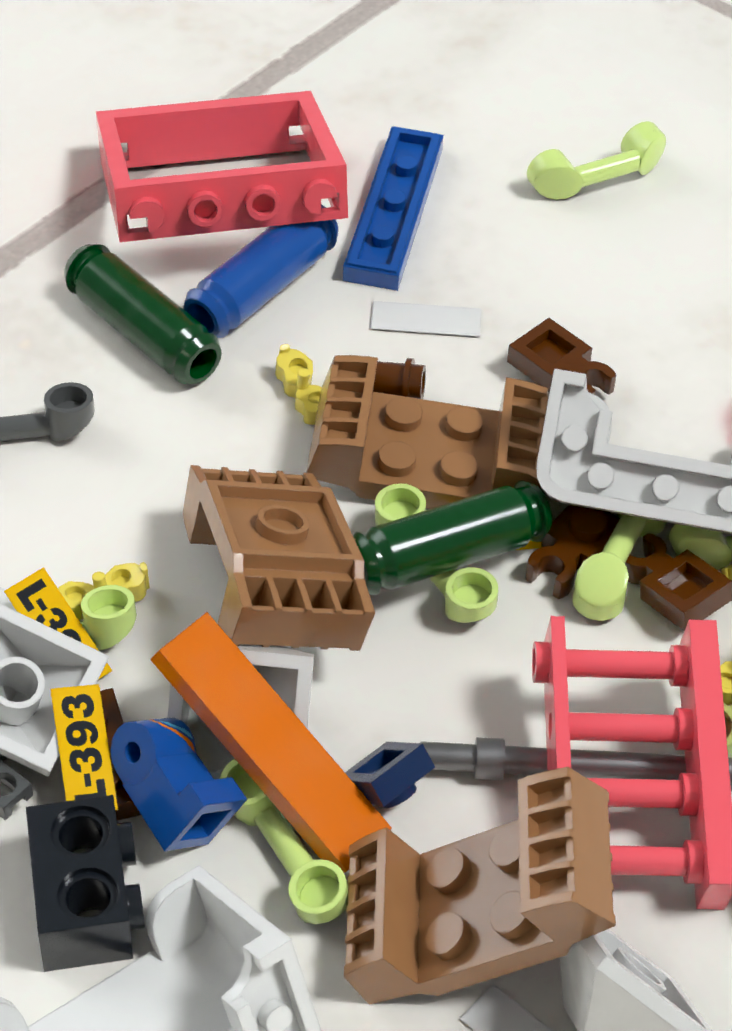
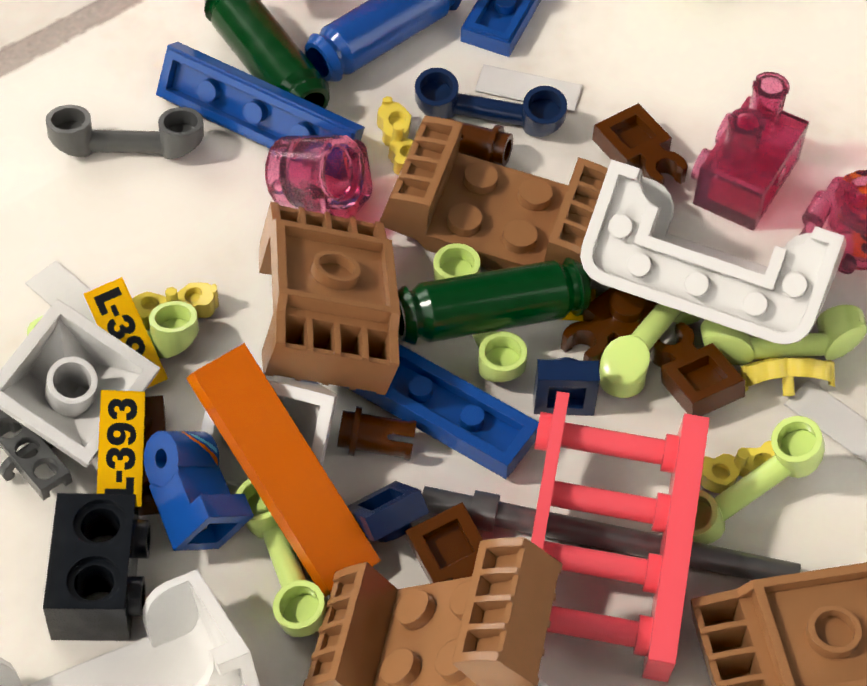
camera: 10 degrees right, 5 degrees up
none -> blue tile [156,42,365,182]
none -> clear pink piece [265,135,373,218]
none -> reddish brown pin [337,406,417,460]
none -> blue plate [346,344,539,479]
none -> reddish brown plate [405,502,483,584]
none -> dark blue bar [415,68,567,137]
none -> dark blue plate [533,357,600,416]
none -> clear pink brick [691,72,809,231]

